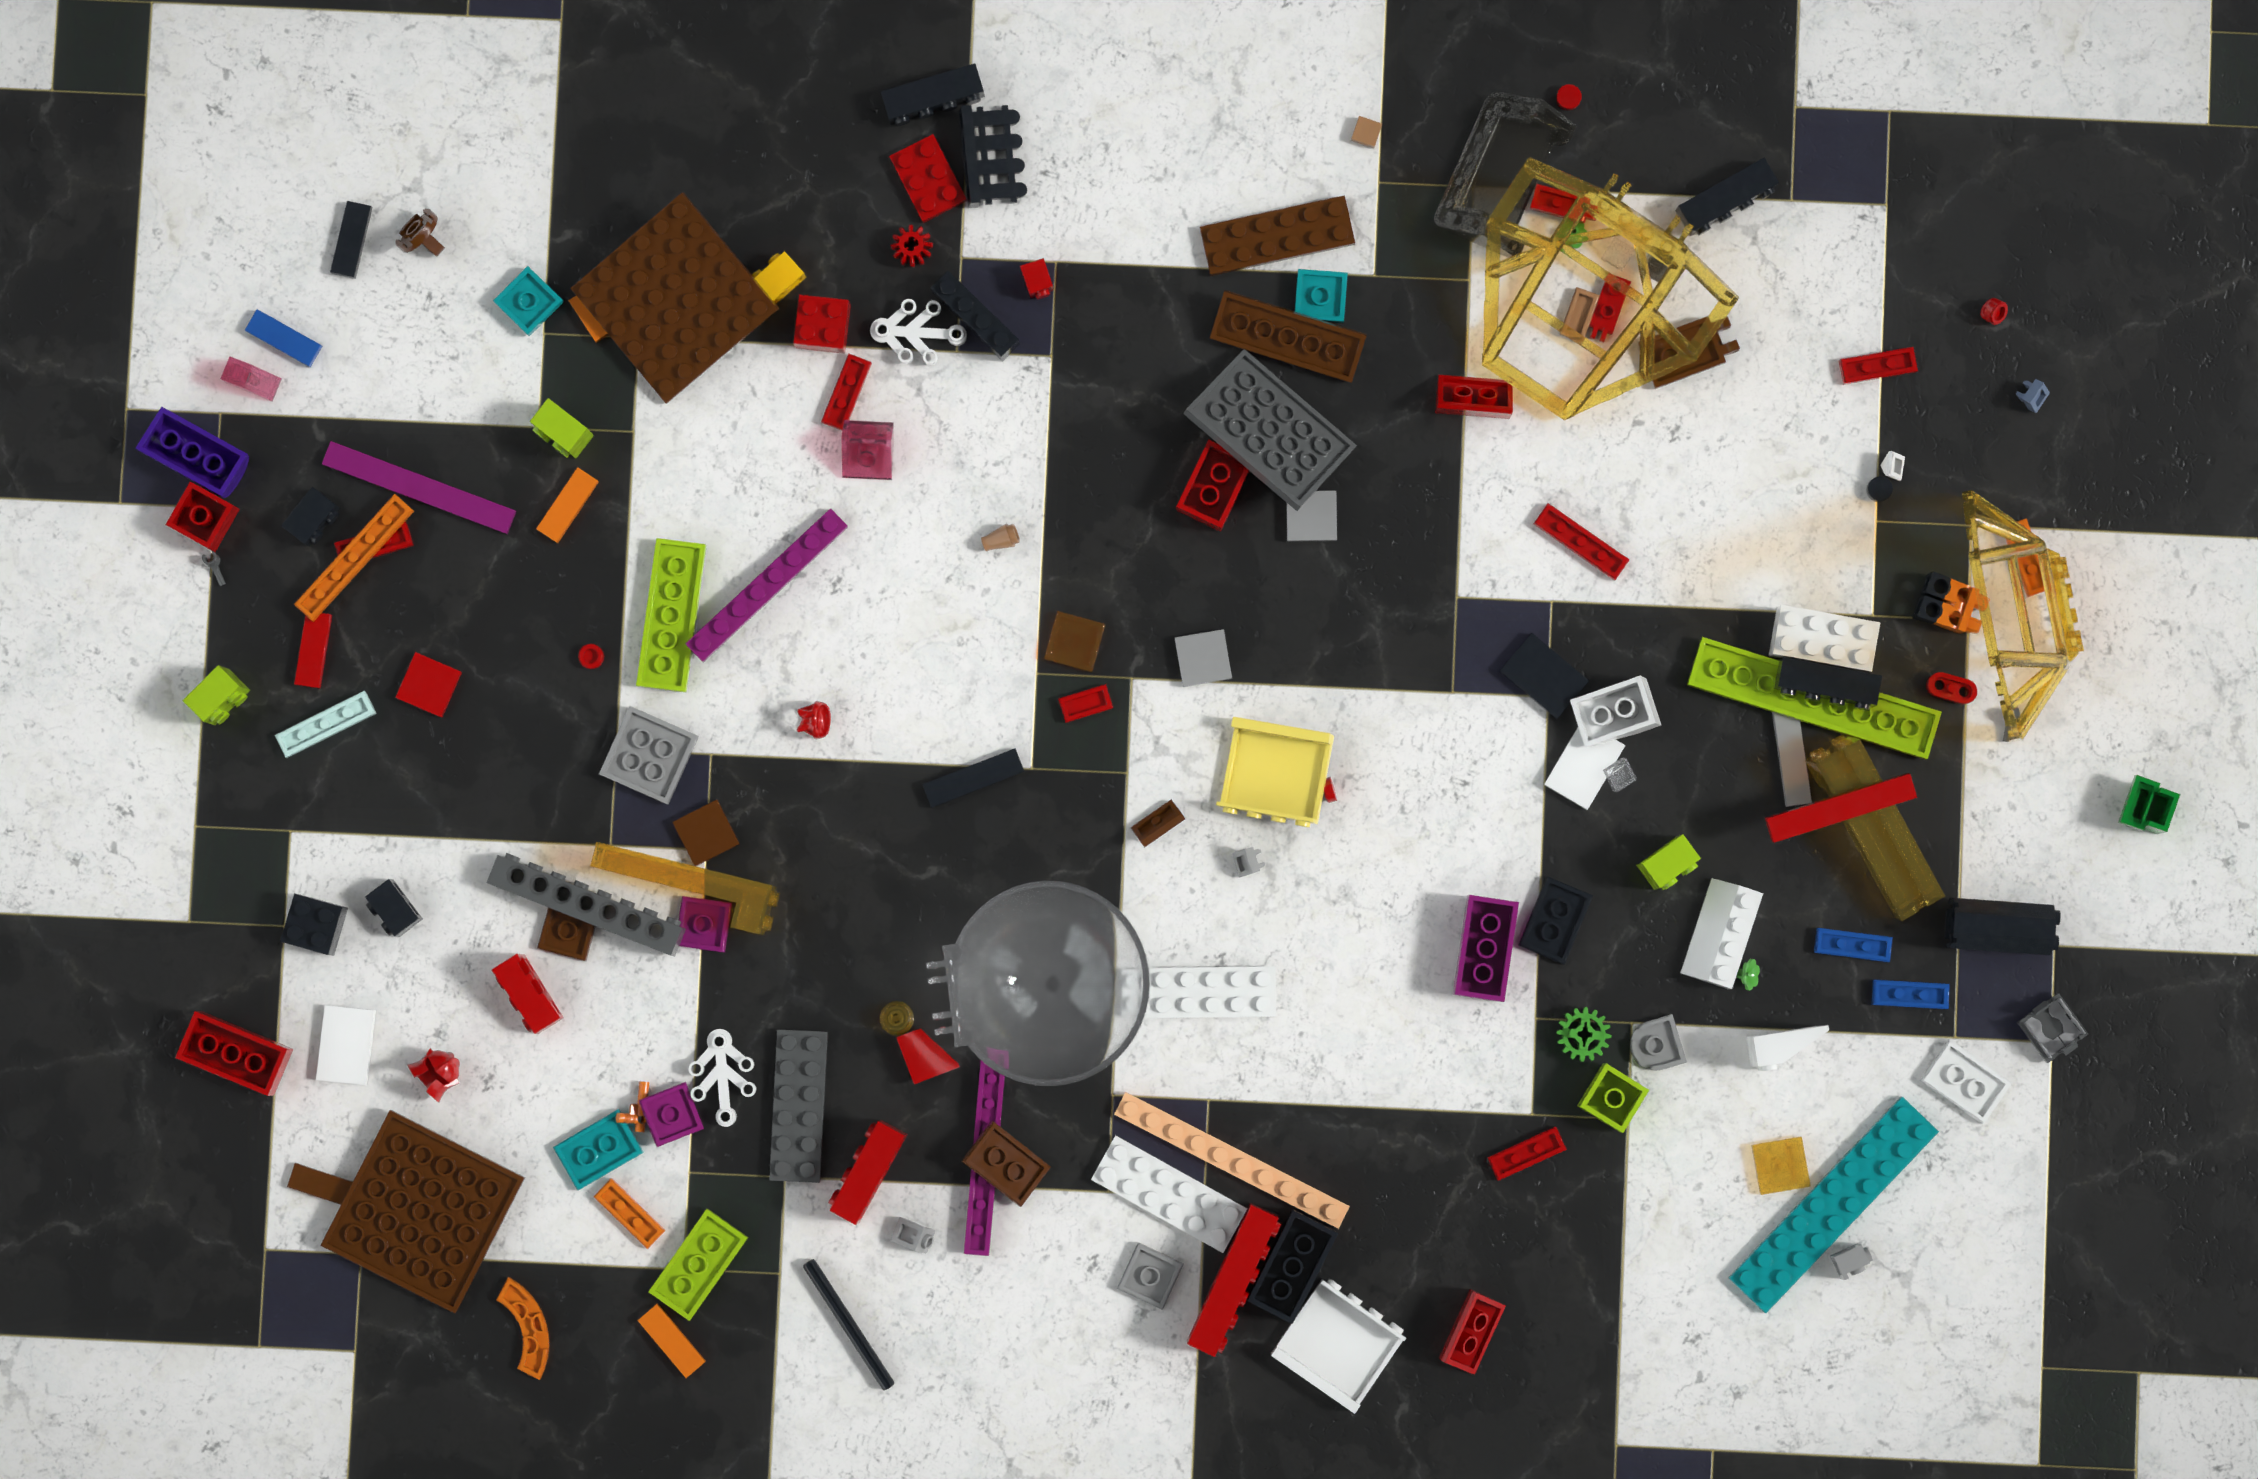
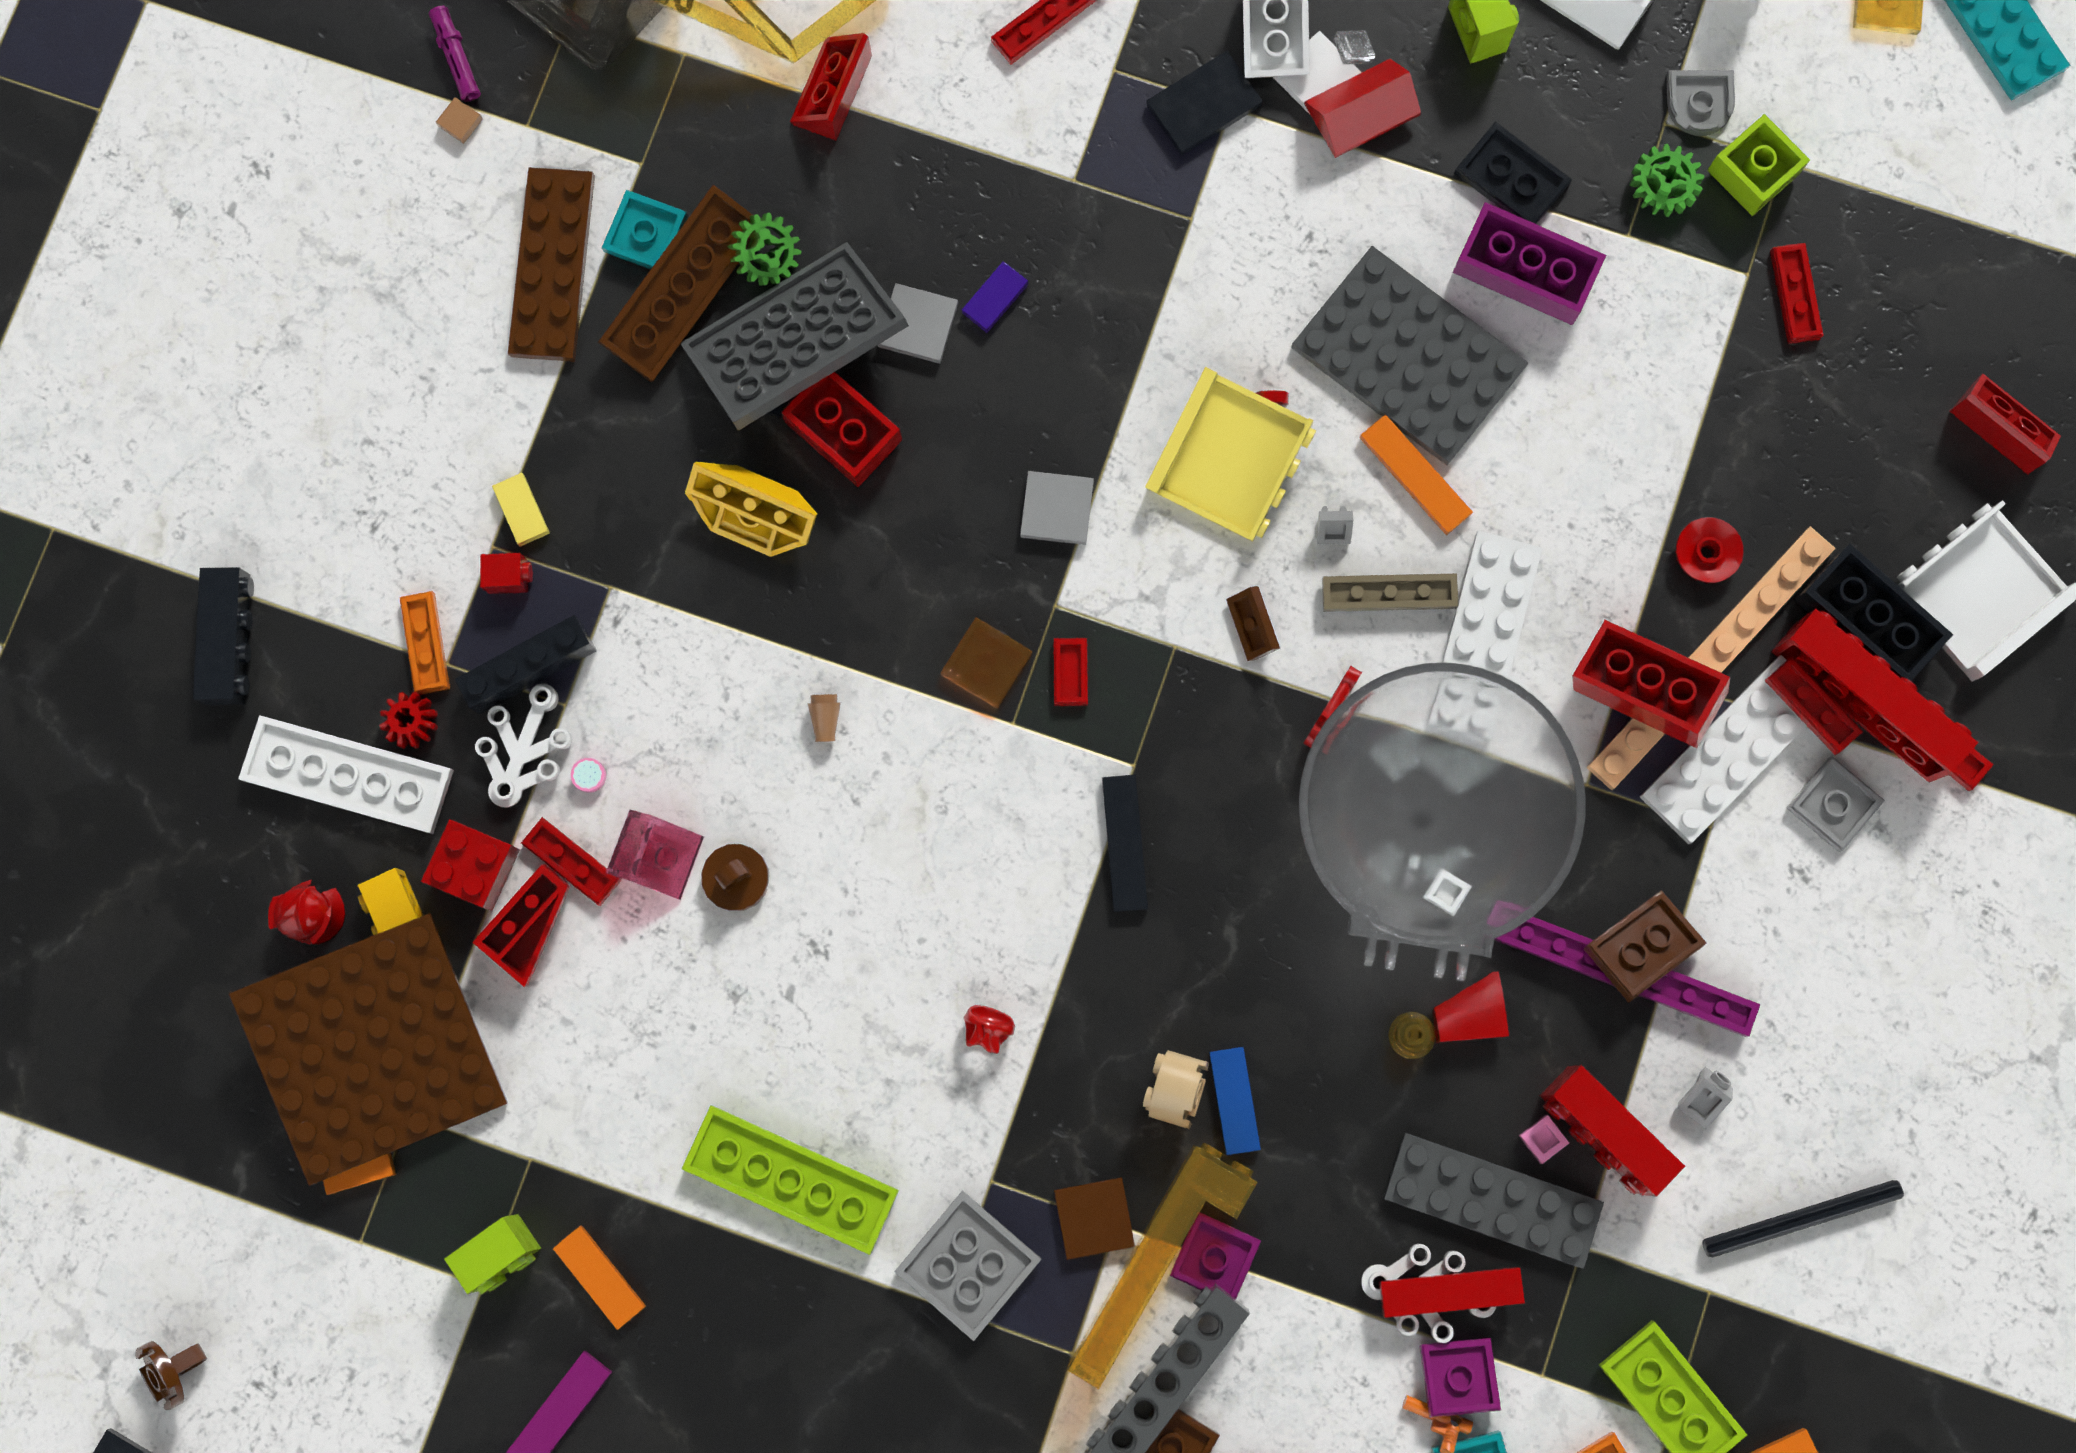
camera: 75 degrees left, 5 degrees down
teal plate [493,266,564,336] -> none
red tile [578,644,604,669] -> none
magenta plate [686,508,848,663] -> none
red plate [889,134,967,223] -> none
black fence [959,105,1027,208] -> none
none -> white plate [238,715,454,834]
none -> red helmet [268,880,345,944]
none -> orange tile [399,591,450,695]
none -> magenta pin [428,6,481,102]
none -> red wedge [472,864,571,987]
none -> light yellow tile [492,473,550,547]
none -> light aqua tile [571,758,606,793]
none -> yellow wedge [685,462,817,557]
none -> reddish brown tile [701,844,769,911]
none -> bright green gear [729,213,801,286]
none -> dark purple tile [962,261,1028,333]
none -> tan brick [1143,1050,1209,1129]
none -> blue tile [1209,1047,1261,1155]
none -> dark grey plate [1291,246,1529,466]
none -> red bar [1303,666,1362,750]
none -> red slope [1304,59,1421,158]
none -> dark tan plate [1322,573,1459,612]
none -> orange tile [1359,414,1473,536]
none -> red tile [1379,1267,1525,1318]
none -> white tile [1422,868,1472,917]
none -> bright pink tile [1519,1115,1569,1164]
none -> red brick [1572,620,1730,748]
none -> red dish [1676,517,1744,583]
none -> red tile [1764,657,1863,755]
none -> red tile [1949,749,1994,791]

